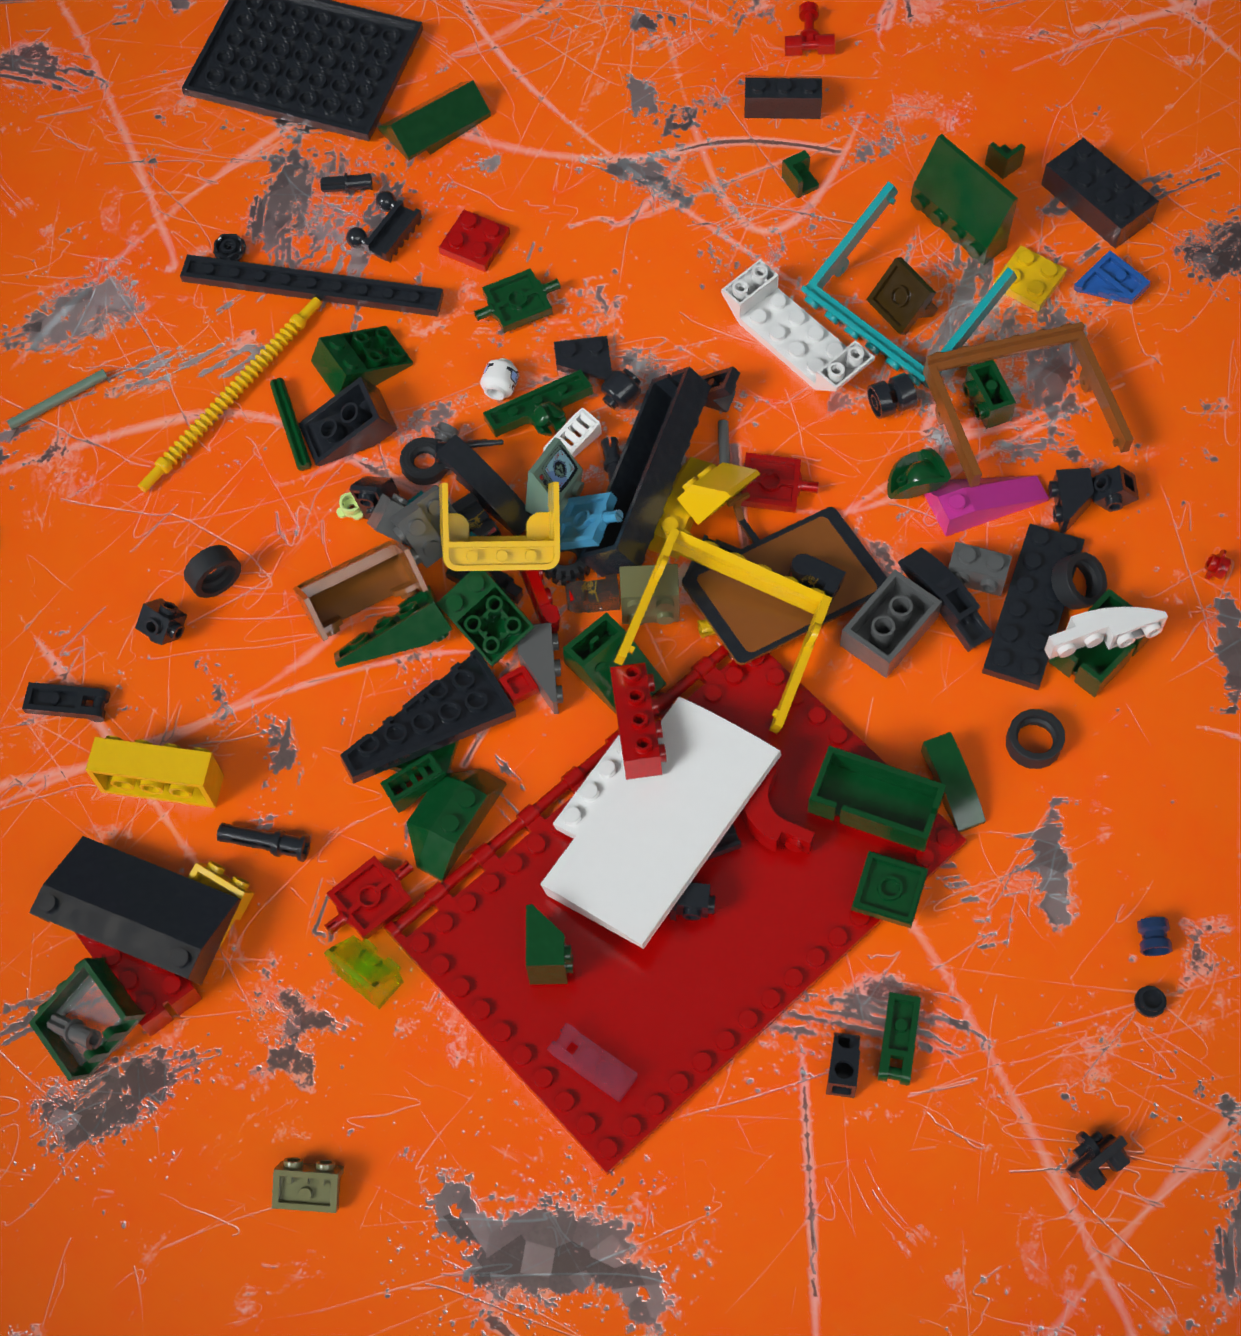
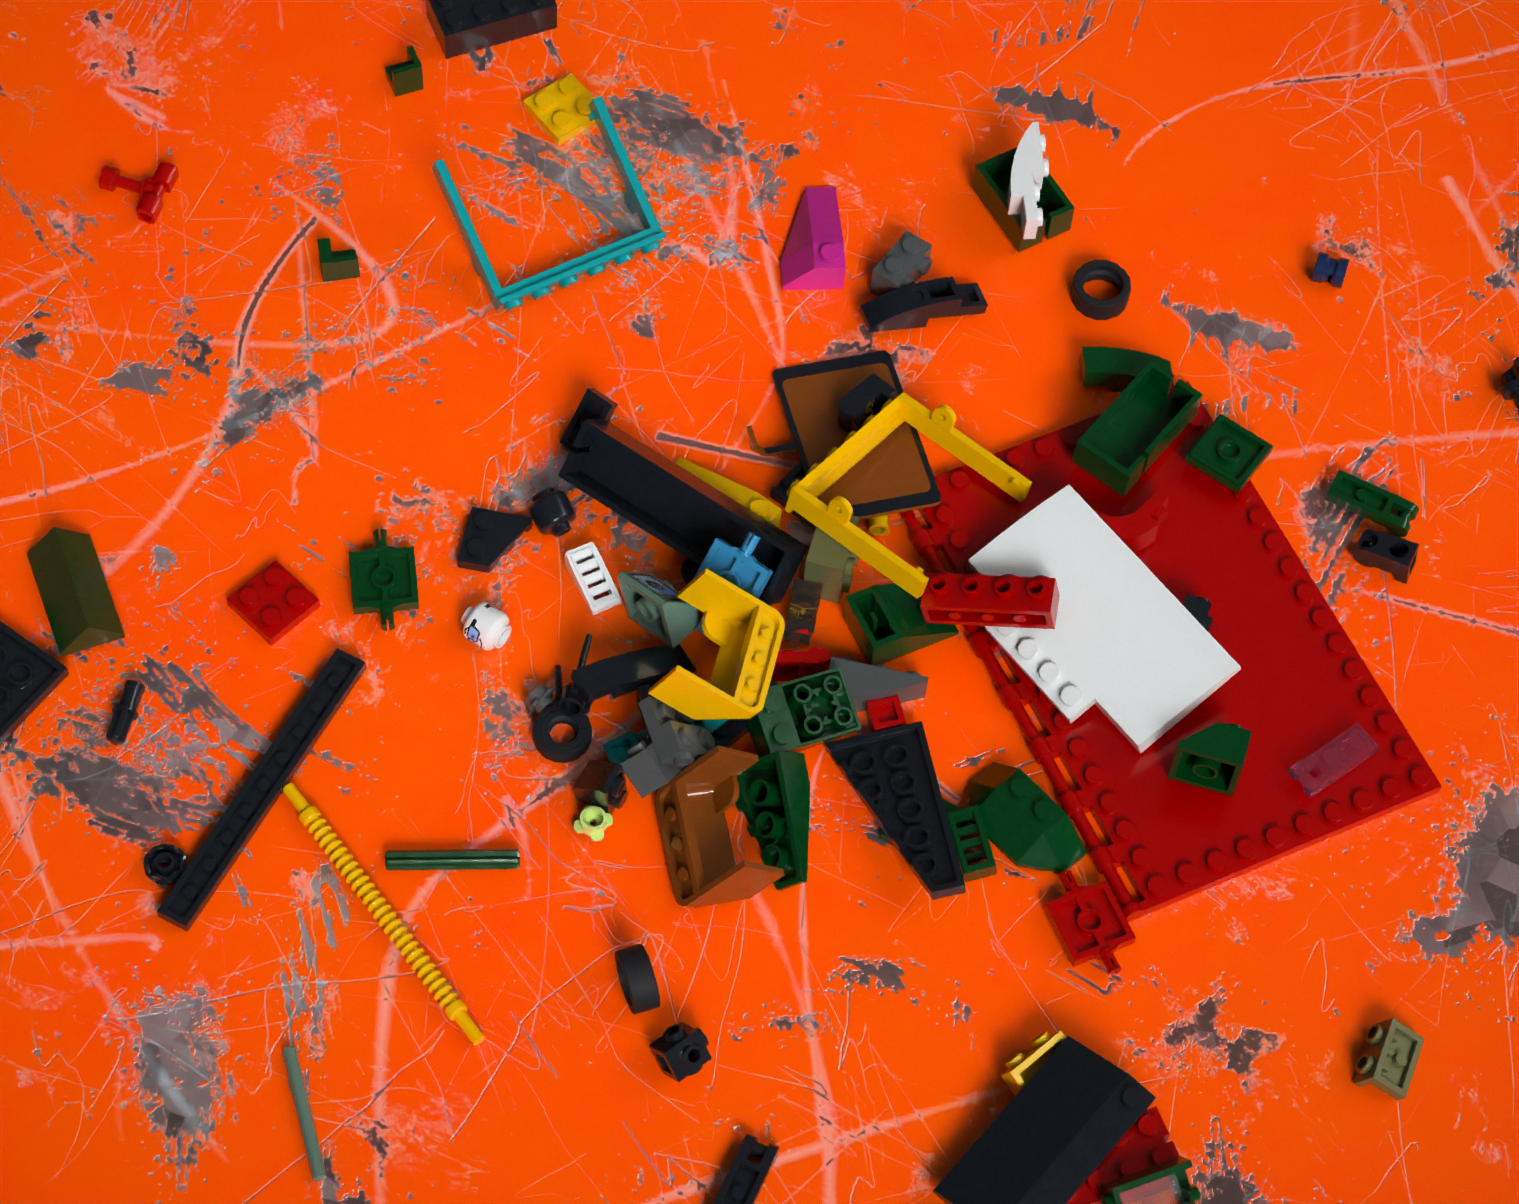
camera: 80 degrees left, 5 degrees down
yellow brick [85,735,224,808] -> none
black pin [217,822,311,862] -> none
black slope [298,376,398,467] -> none
dark green slope [311,326,413,395] -> none
clear neon green slope [324,935,404,1010] -> none
black gear [346,191,422,262] -> none
dark green plate [483,369,594,437] -> none
black pin [601,436,621,483] -> none
yellow slope [677,462,760,525] -> none
dark grey bar [718,420,730,465] -> none
white slope [721,259,875,392] -> none
red plate [741,452,819,513] -> none
slope [744,75,822,119] -> none
dark grey brick [840,570,942,678] -> none
dark brown bracket [866,257,938,335] -> none
black wheel [867,373,918,419] -> none
dark green hat [887,448,951,499] -> none
dark green slope [910,134,1018,265] -> none
dark orange piece [923,322,1134,488] -> none
dark green brick [962,360,1016,429] -> none
black plate [982,524,1085,690] -> none
black slope [1048,468,1094,533] -> none
black tyre [1051,552,1108,610] -> none
blue wing [1074,250,1151,305] -> none
black brick [1092,465,1139,512] -> none
black plate [1134,986,1167,1018] -> none
red plate [1205,549,1231,580] -> none

